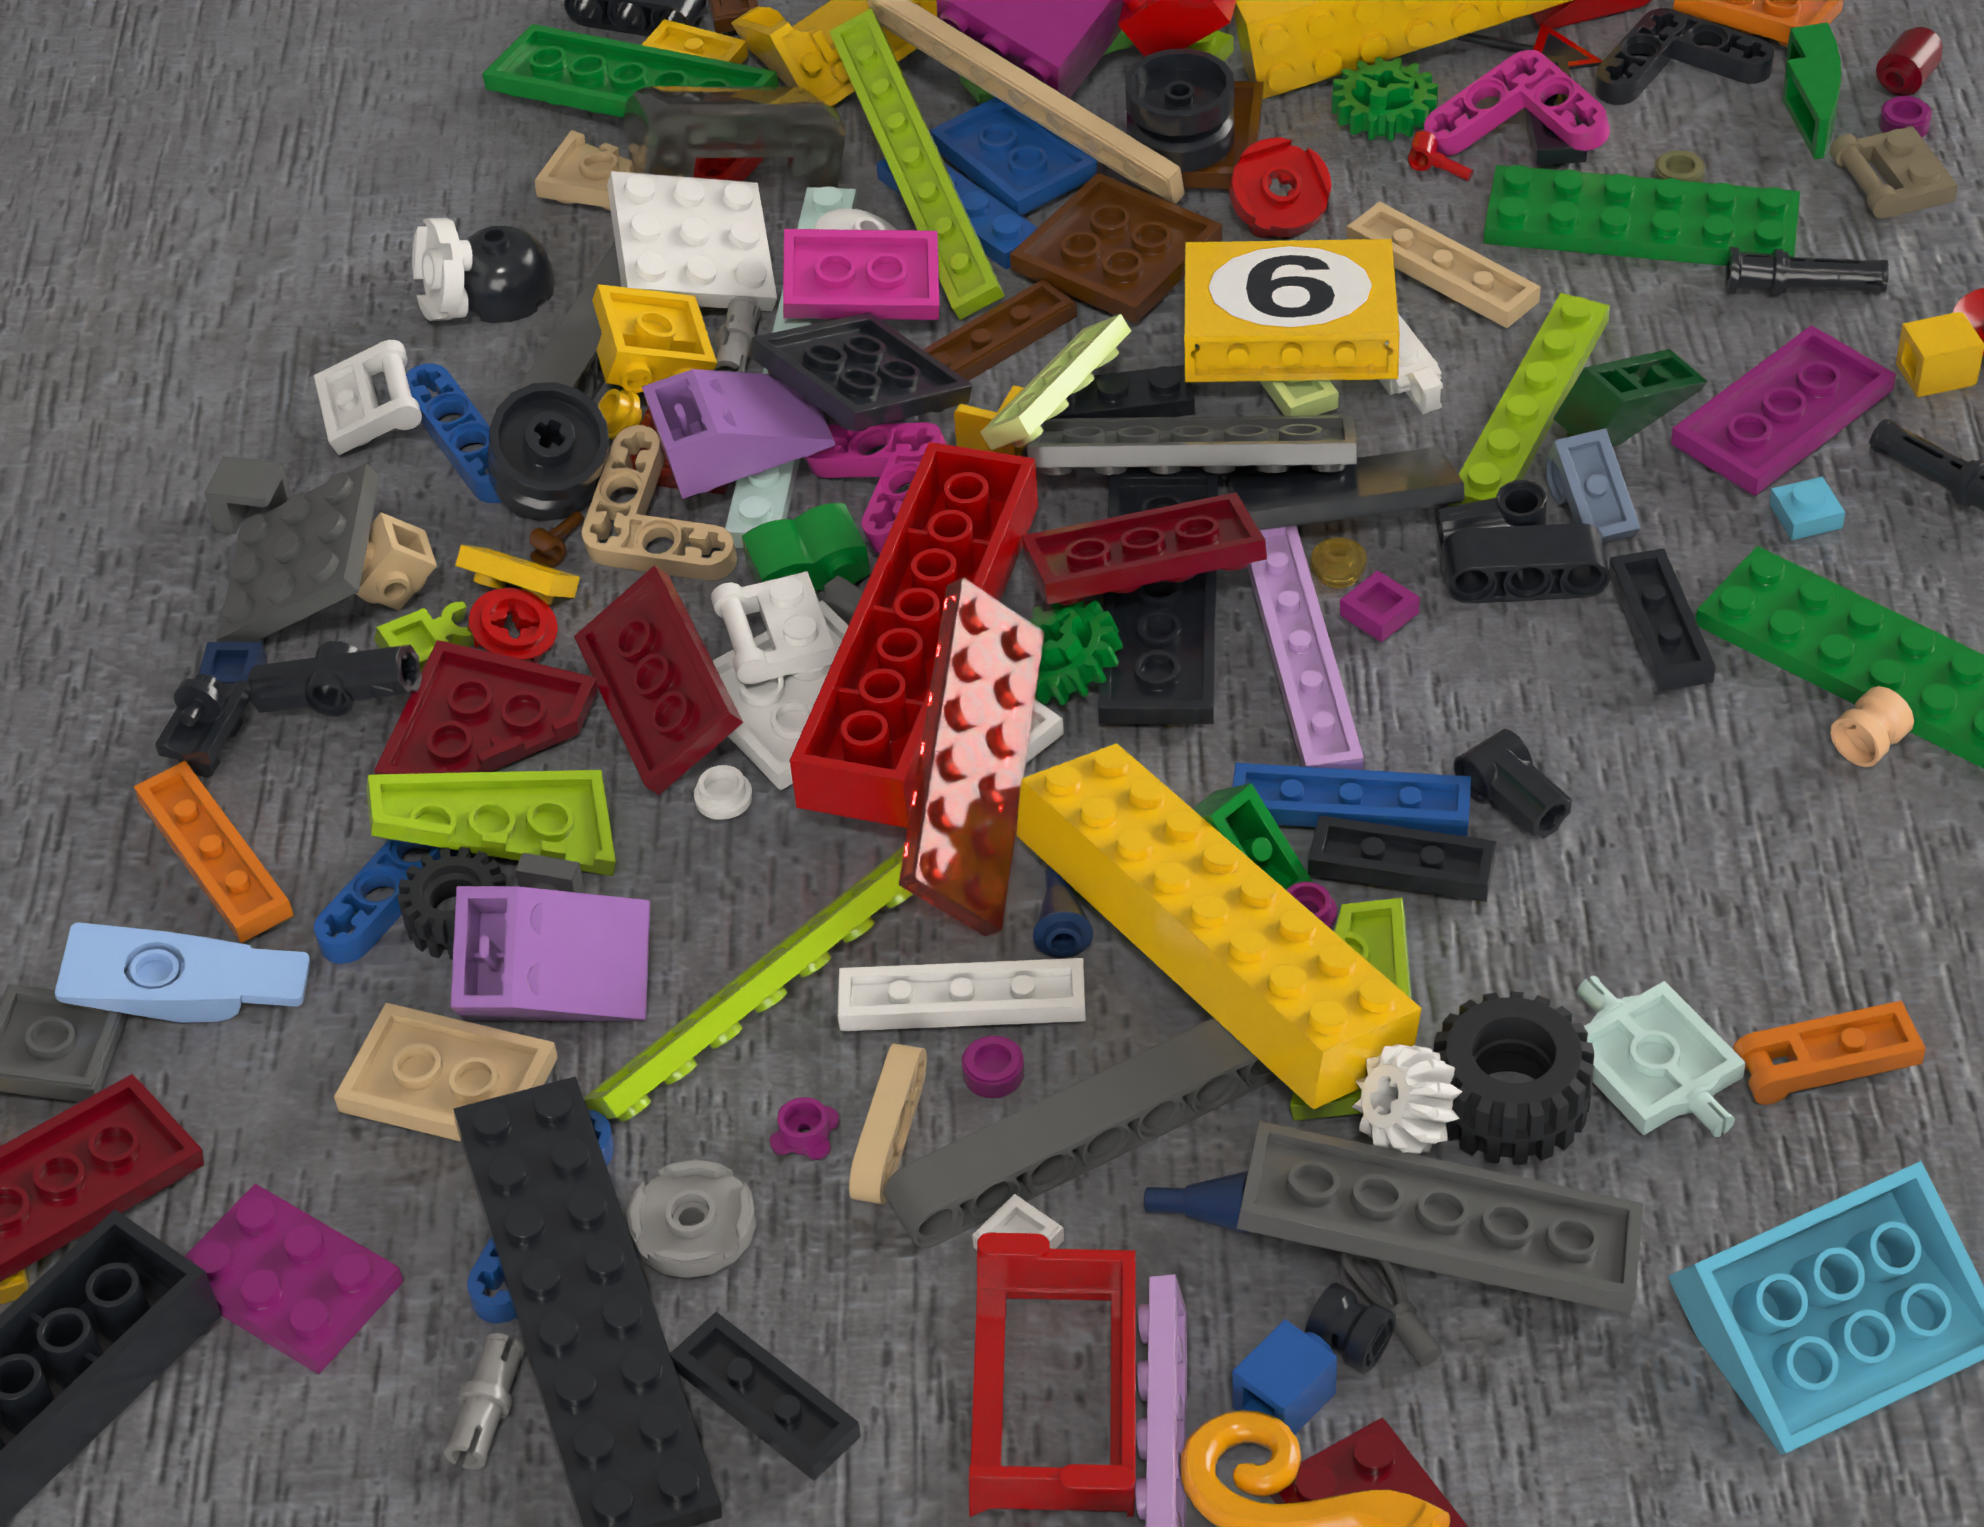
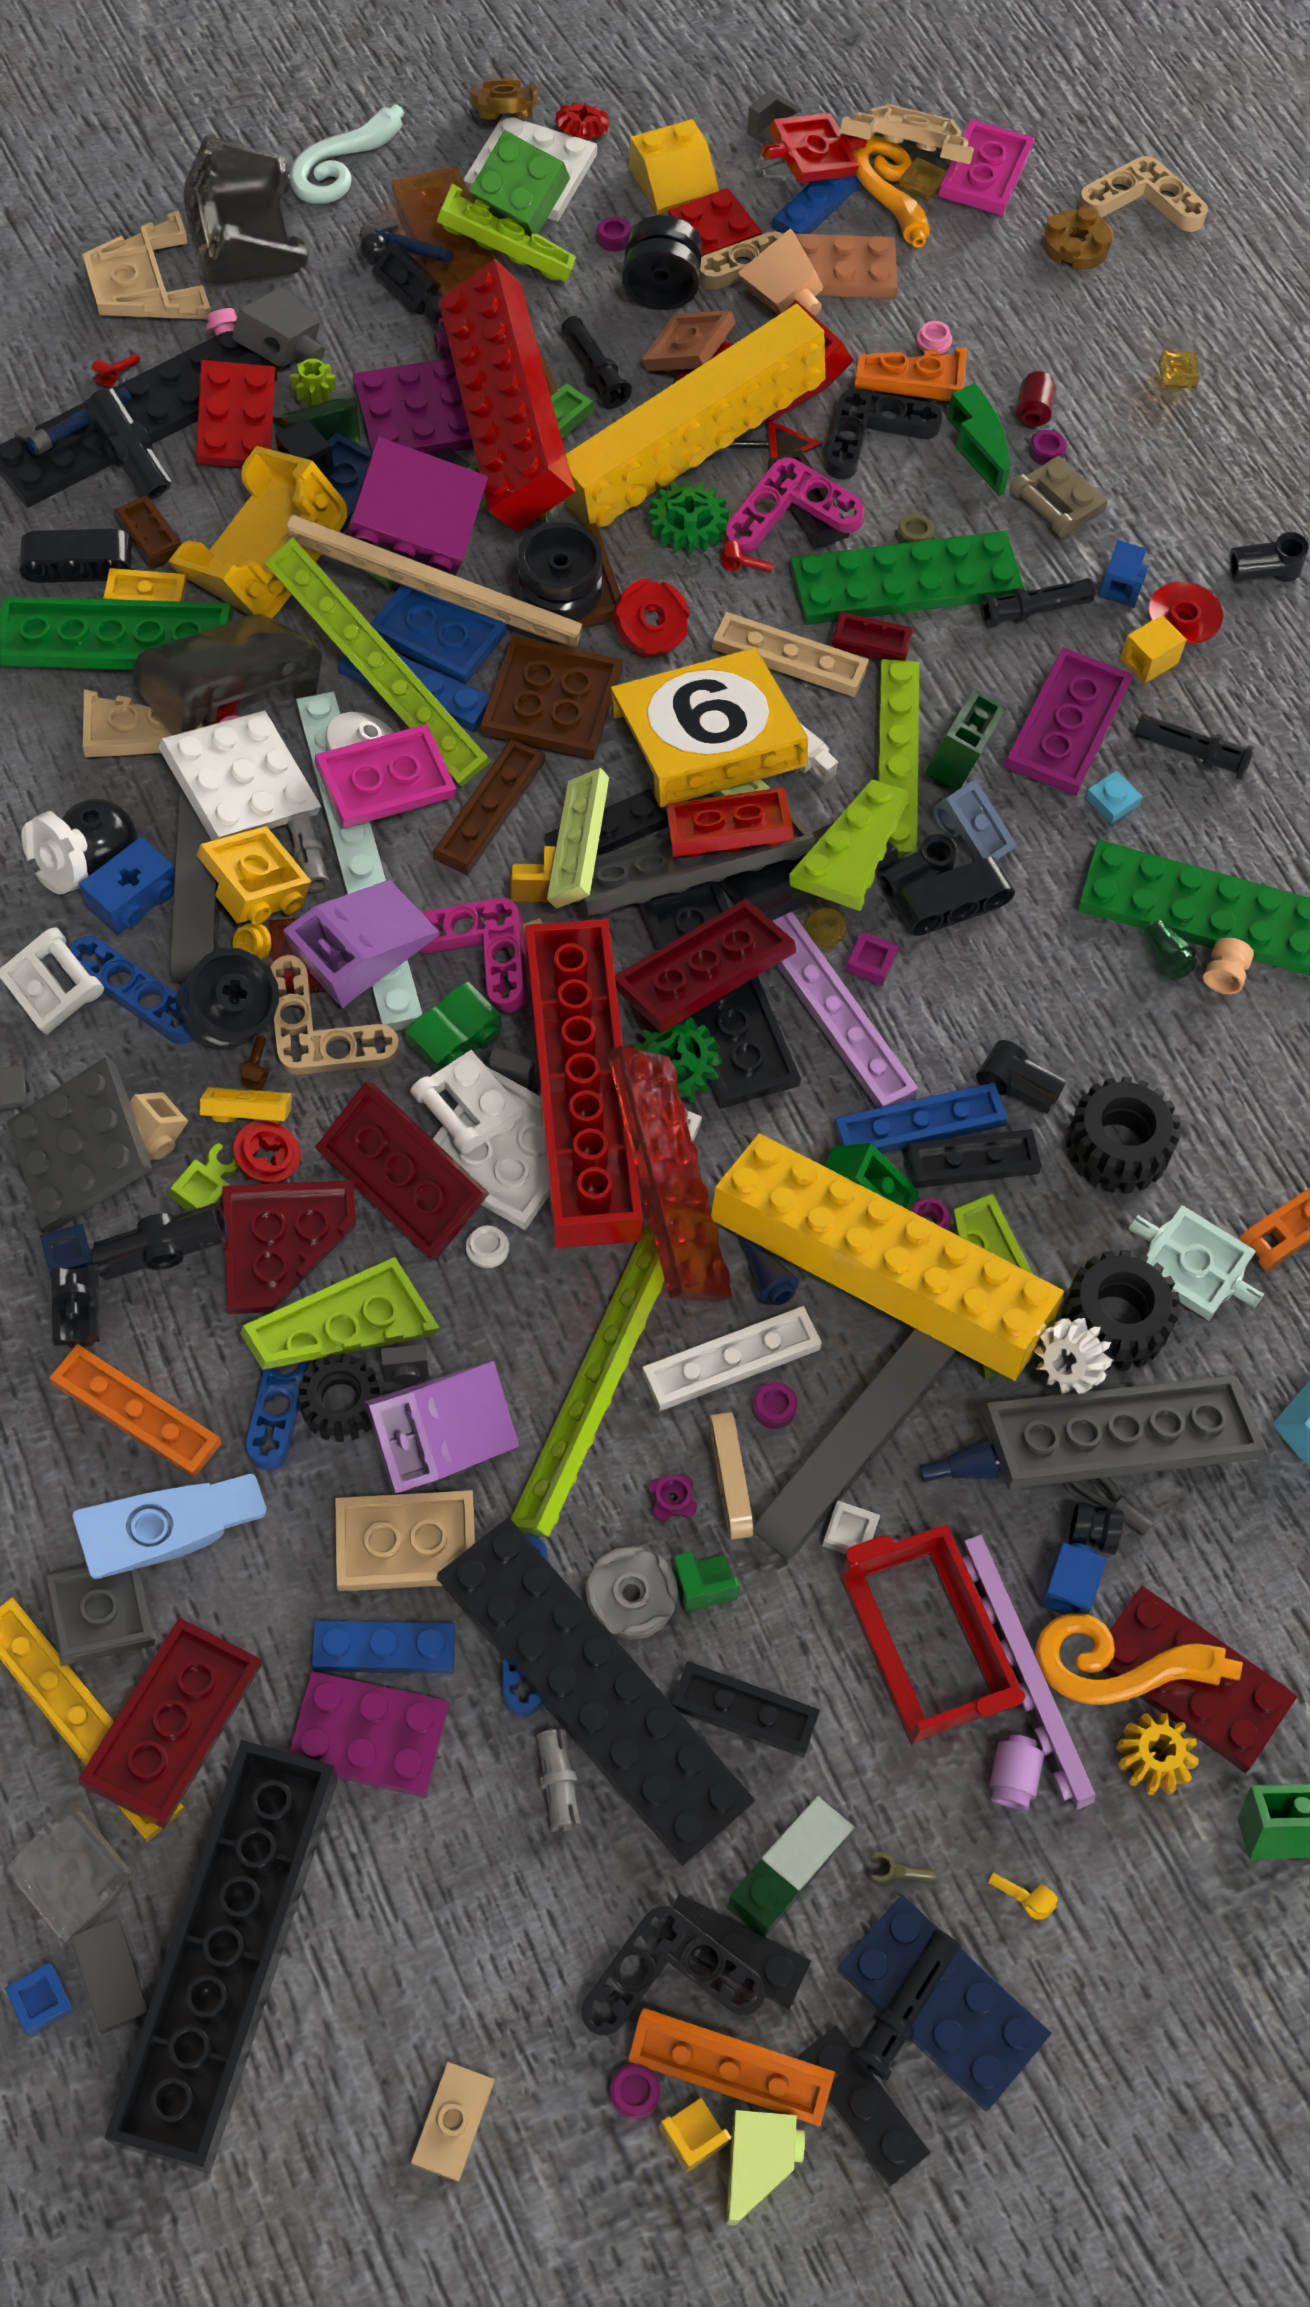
camera: 30 degrees left, 15 degrees up
black plate [748,312,973,431] -> none
black plate [1609,548,1716,692] -> none
none -> blue brick [79,836,175,935]
none -> blue plate [312,1621,456,1674]
none -> red plate [666,787,794,857]
none -> green panel [672,1551,740,1613]
none -> lime wing [789,779,907,911]
none -> dark red plate [831,612,914,661]
none -> black tyre [1066,1077,1181,1194]
none -> blue brick [1099,540,1149,608]
none -> clear green cone [1144,921,1197,980]

